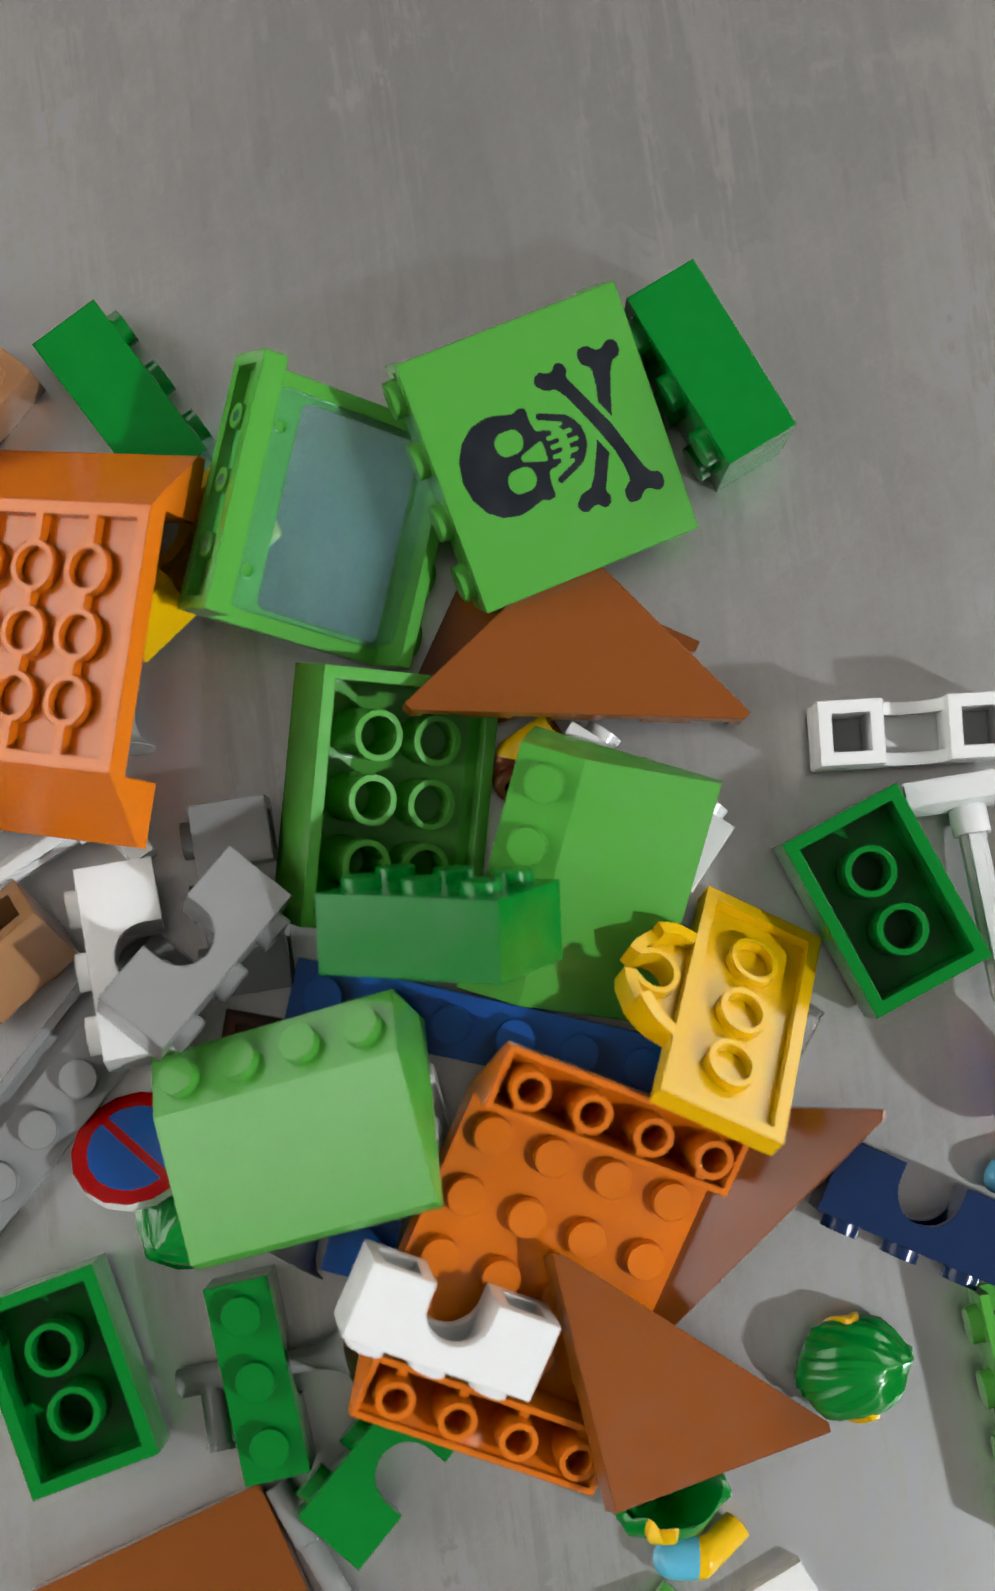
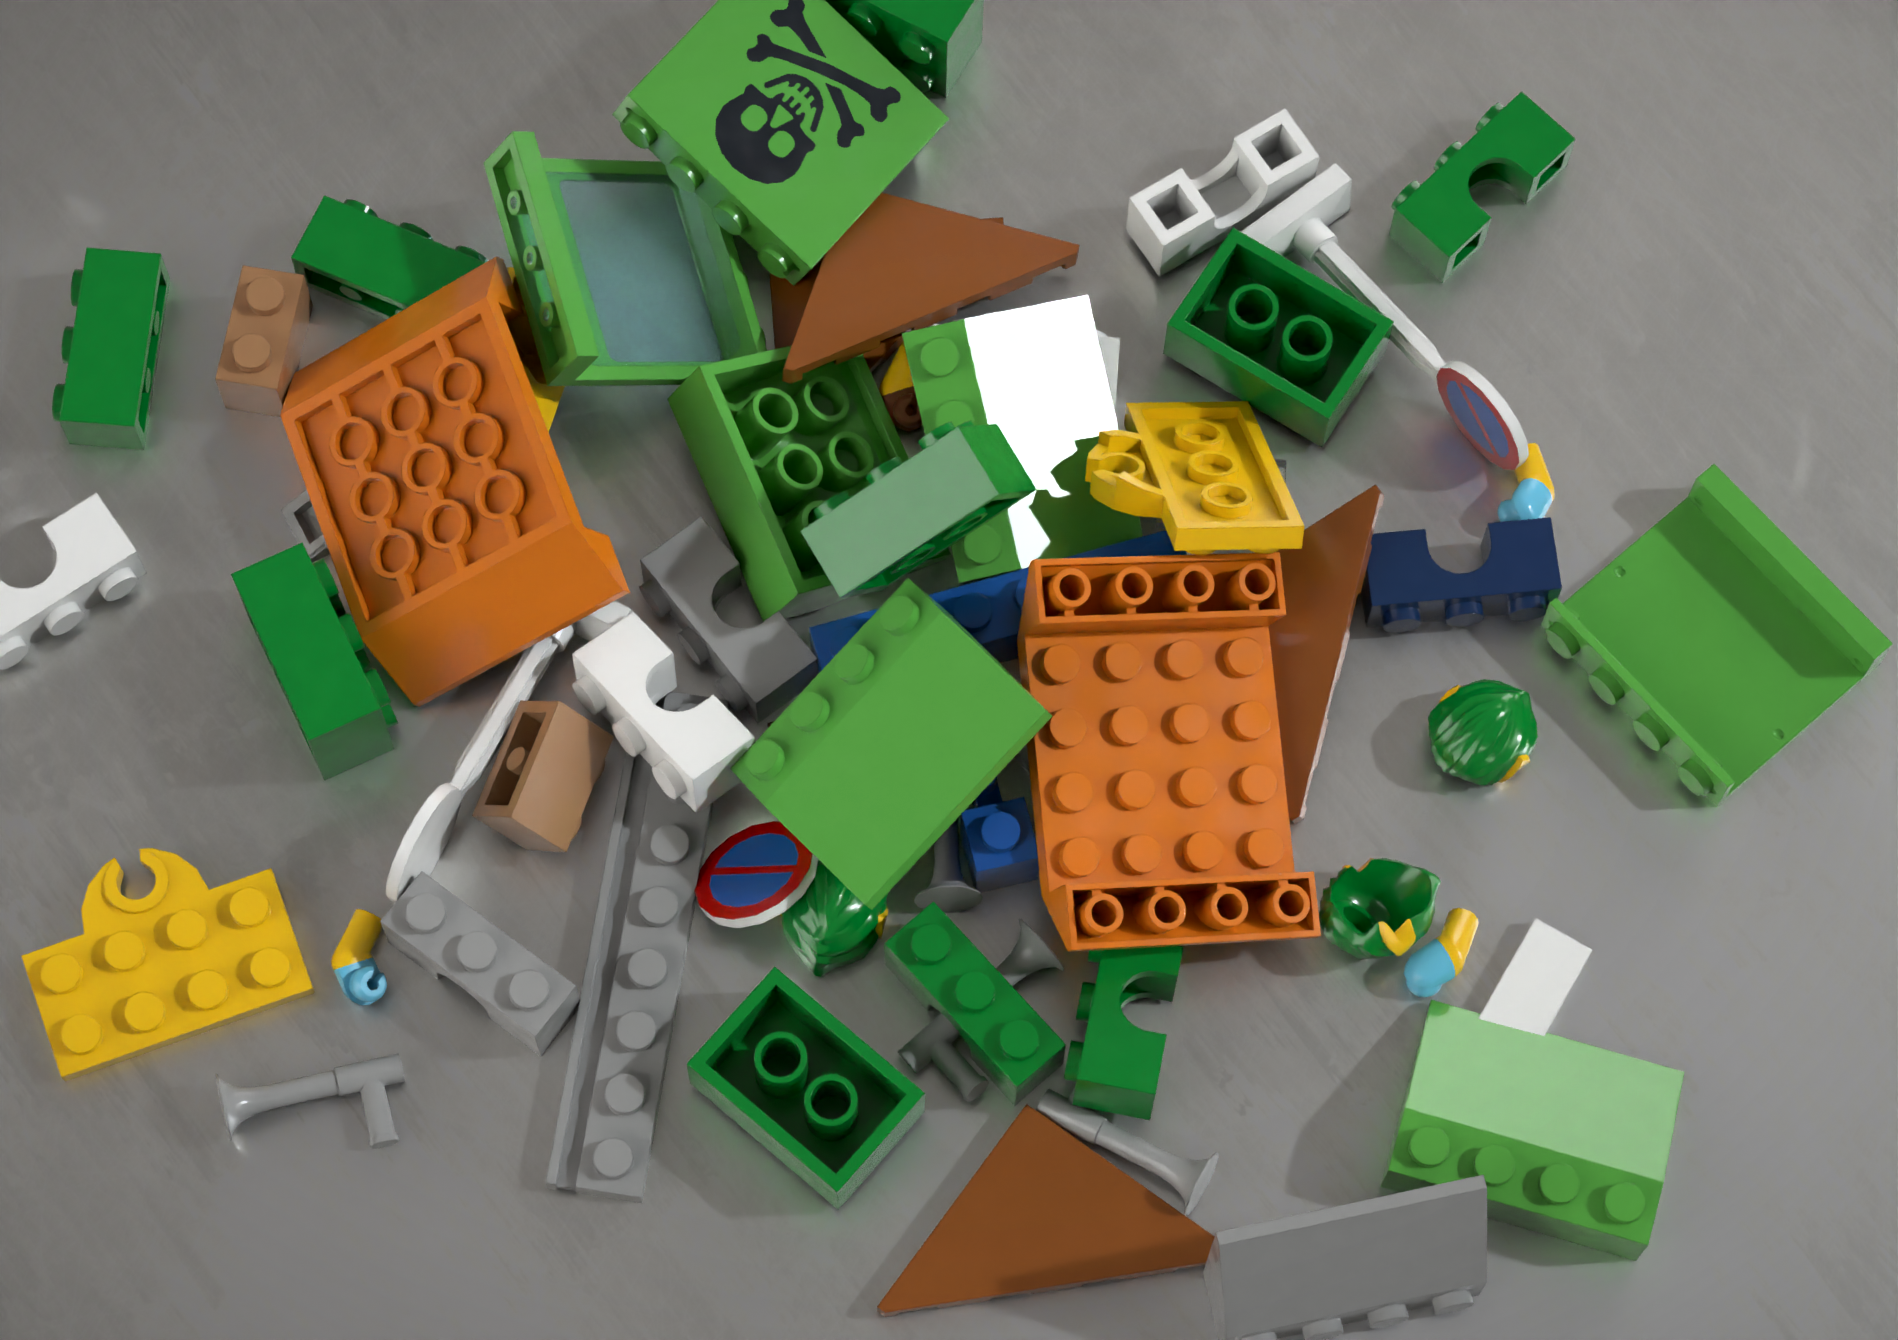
camera: 30 degrees left, 15 degrees down
light grey arch [97,846,291,1061] -> none
white arch [334,1239,561,1402] -> none
dark orange tile [543,1253,831,1514] -> none

